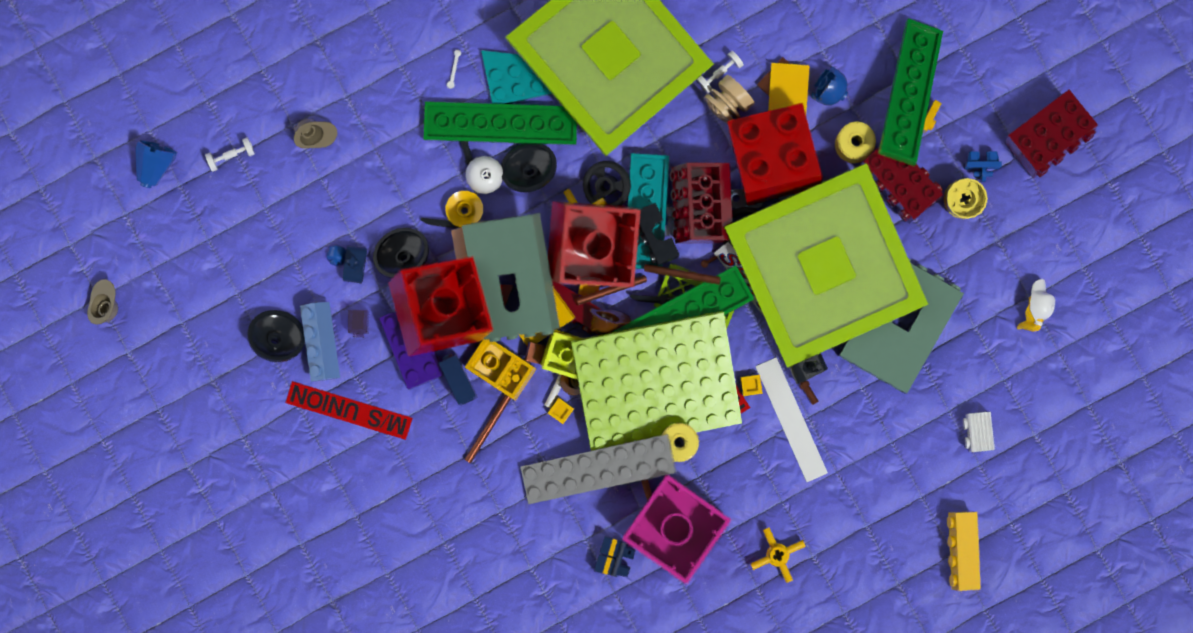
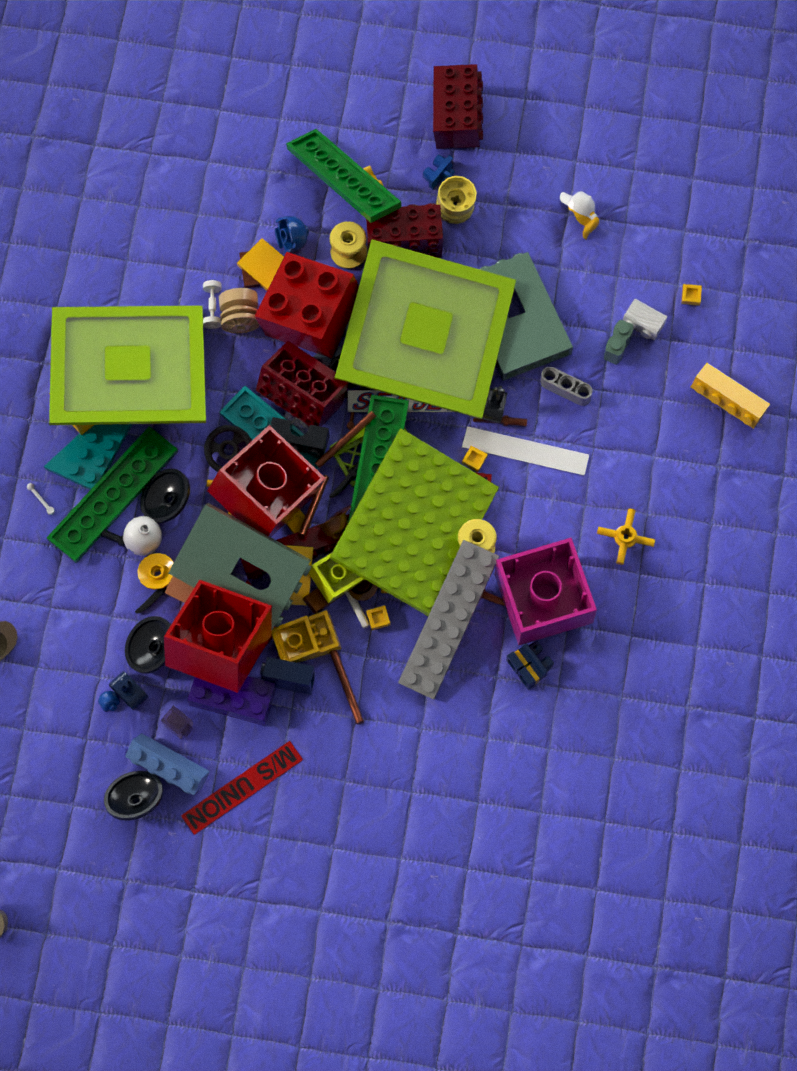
camera: 55 degrees left, 15 degrees down
none -> light grey beam [540,367,593,406]
none -> sand green brick [604,319,633,365]
none -> yellow plate [681,284,702,306]

